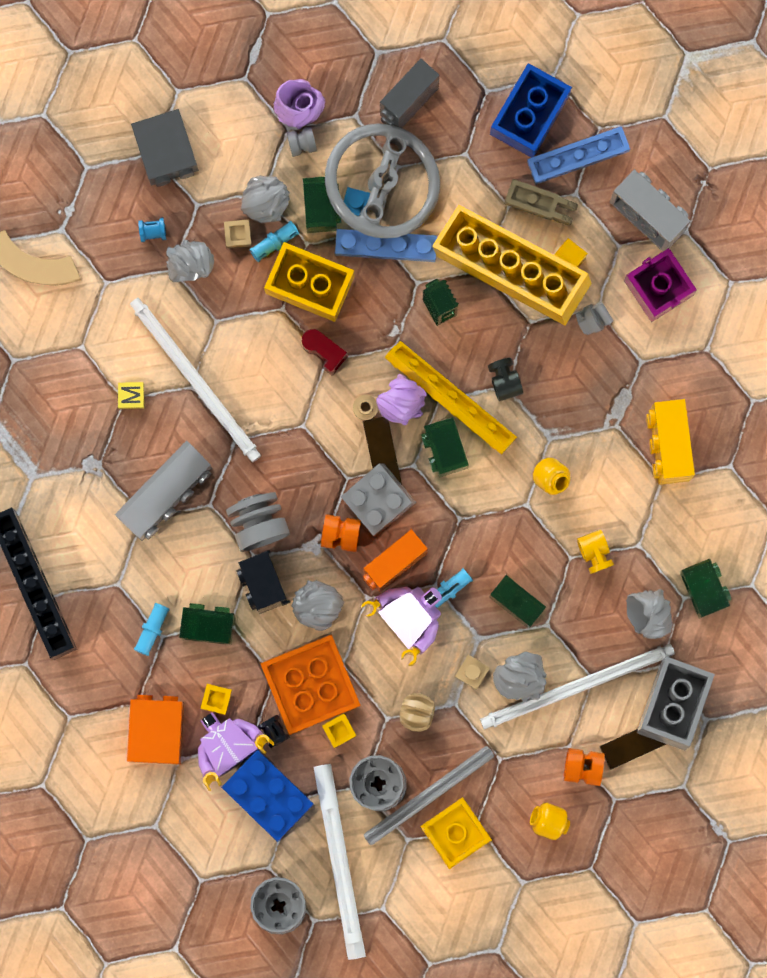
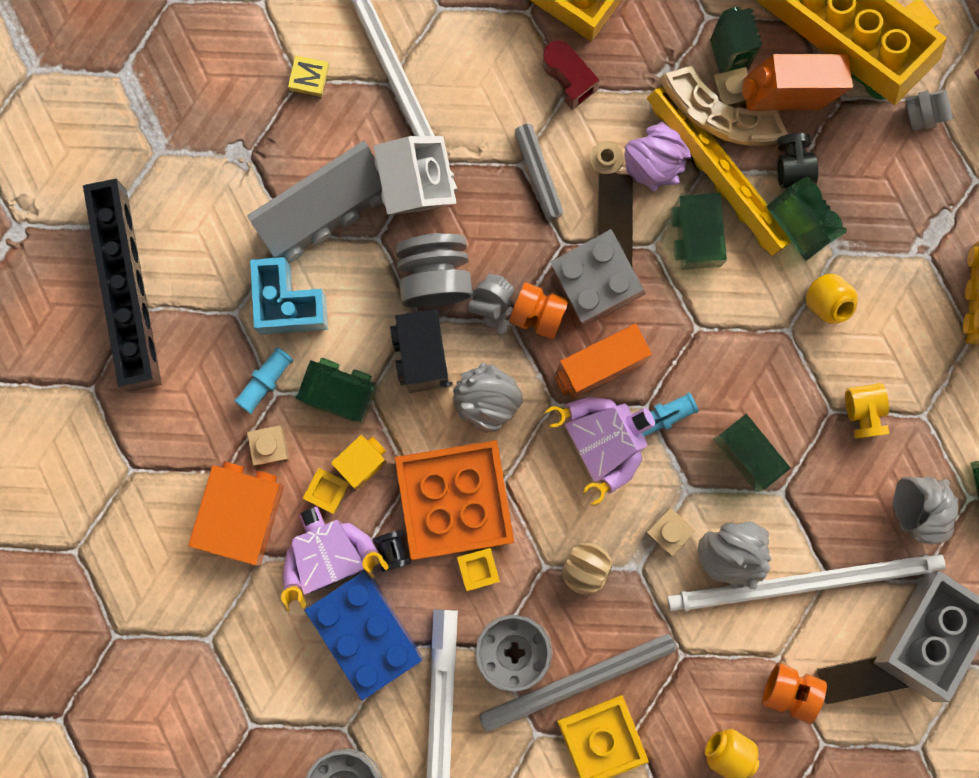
camera: 10 degrees right, 0 degrees up
none -> tan plate [247,425,289,467]
none -> medium azure brick [250,257,328,335]
none -> yellow brick [331,434,387,490]
none -> white brick [374,136,456,215]
none -> light grey piece [468,274,514,319]
none -> light grey axle [515,124,563,220]
none -> tan tile [659,66,788,146]
none -> tan plate [712,67,748,107]
none -> orange brick [742,54,853,111]
none -> clear green brick [766,177,847,261]

